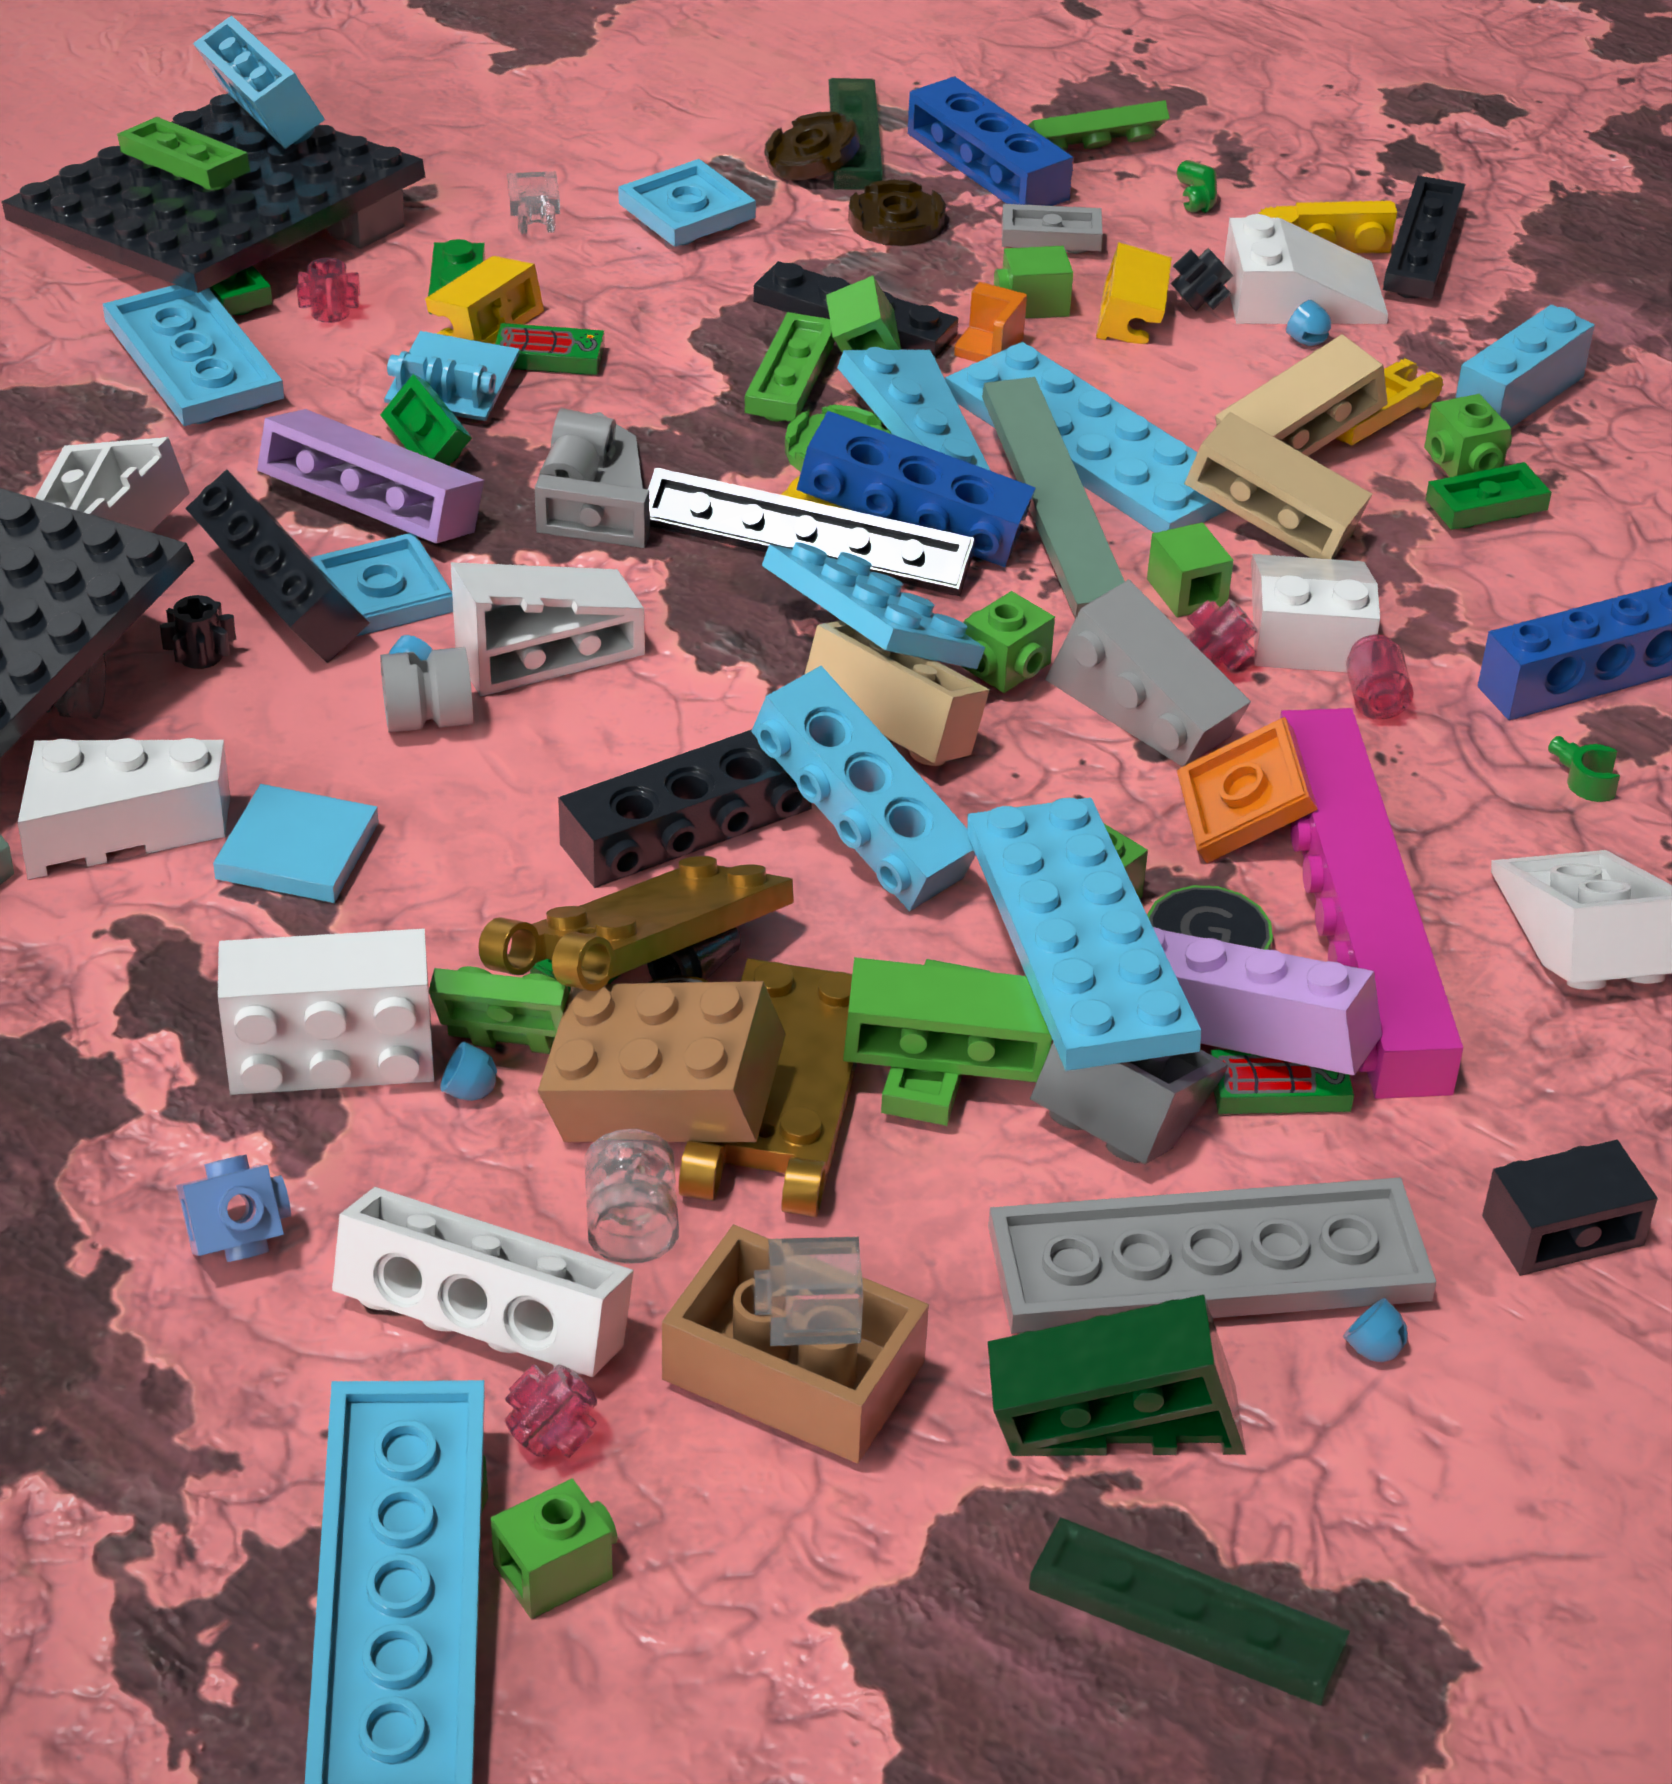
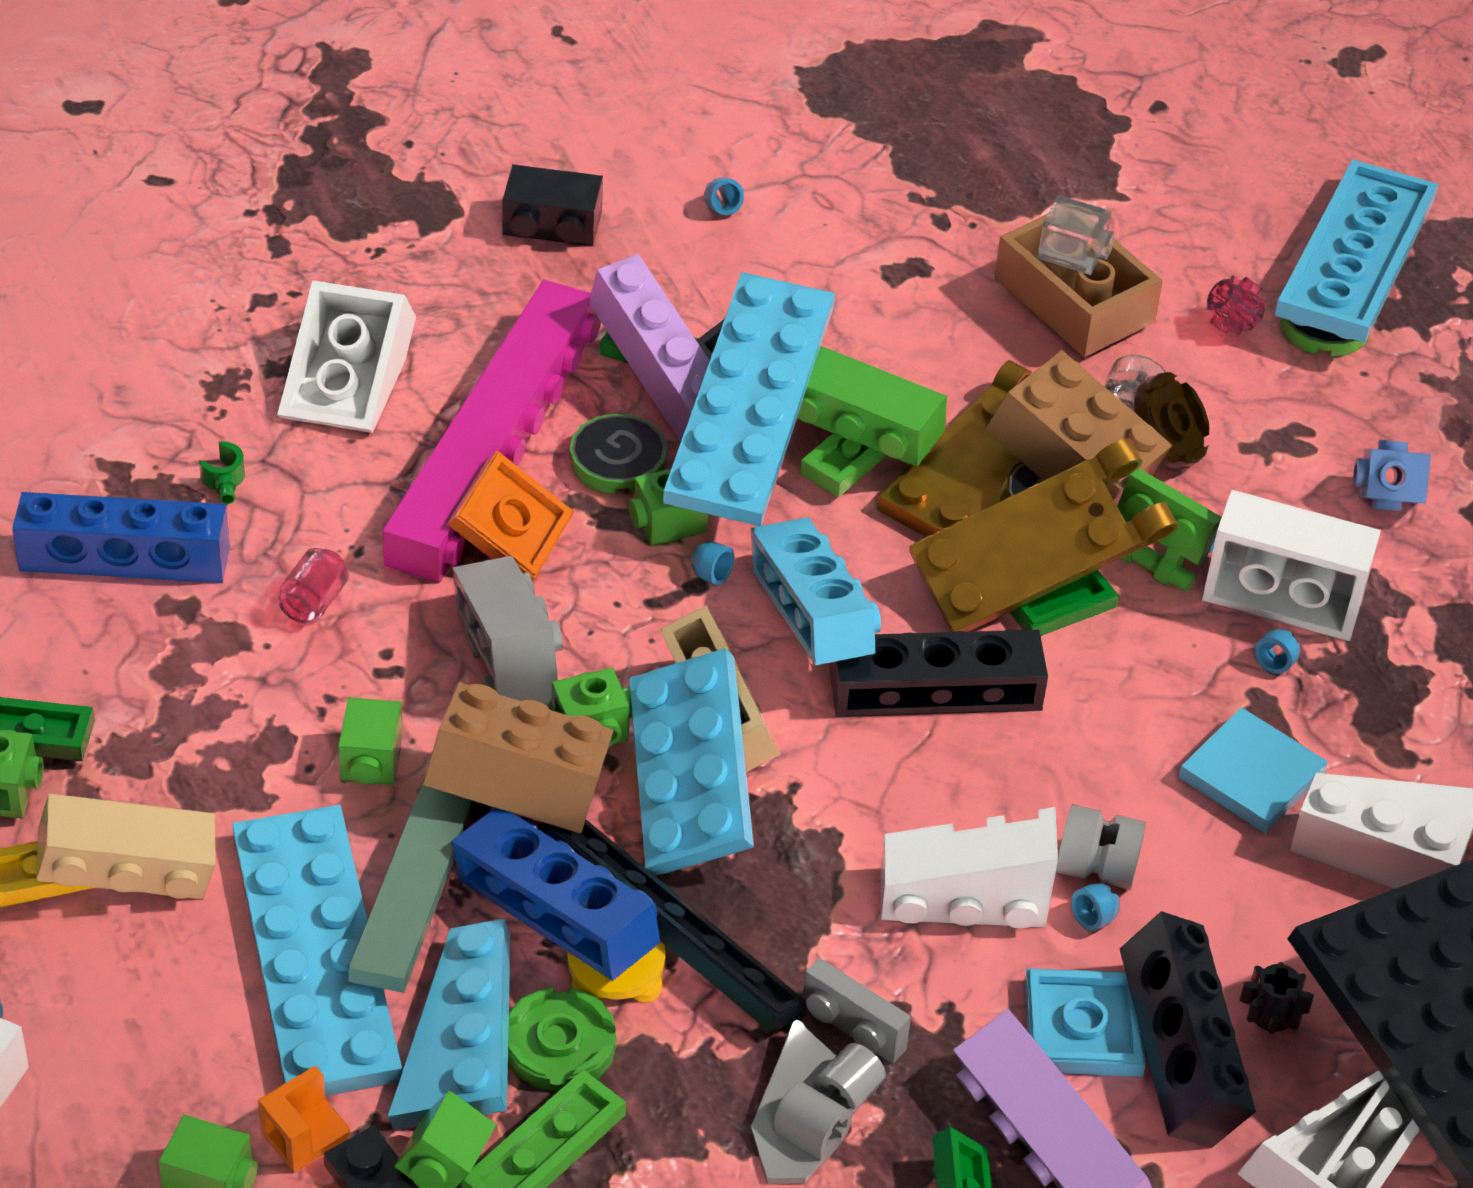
camera: 155 degrees left, 5 degrees up
white brick [332,1187,634,1377] -> none
bright green brick [491,1478,618,1619] -> none
dark green wedge [987,1294,1246,1456] -> none
light grey plate [988,1177,1437,1334] -> none
clear green tile [1029,1517,1350,1706] -> none
yellow hinge [1096,242,1172,344] -> none
black gear [1170,248,1234,311] -> none
tan brick [1184,411,1372,559] -> none
clear pink gear [1187,599,1258,670] -> none
white slope [1251,554,1380,674] -> none
none -> medium nougat brick [423,682,614,834]
none -> dark brown tile [1134,372,1210,469]

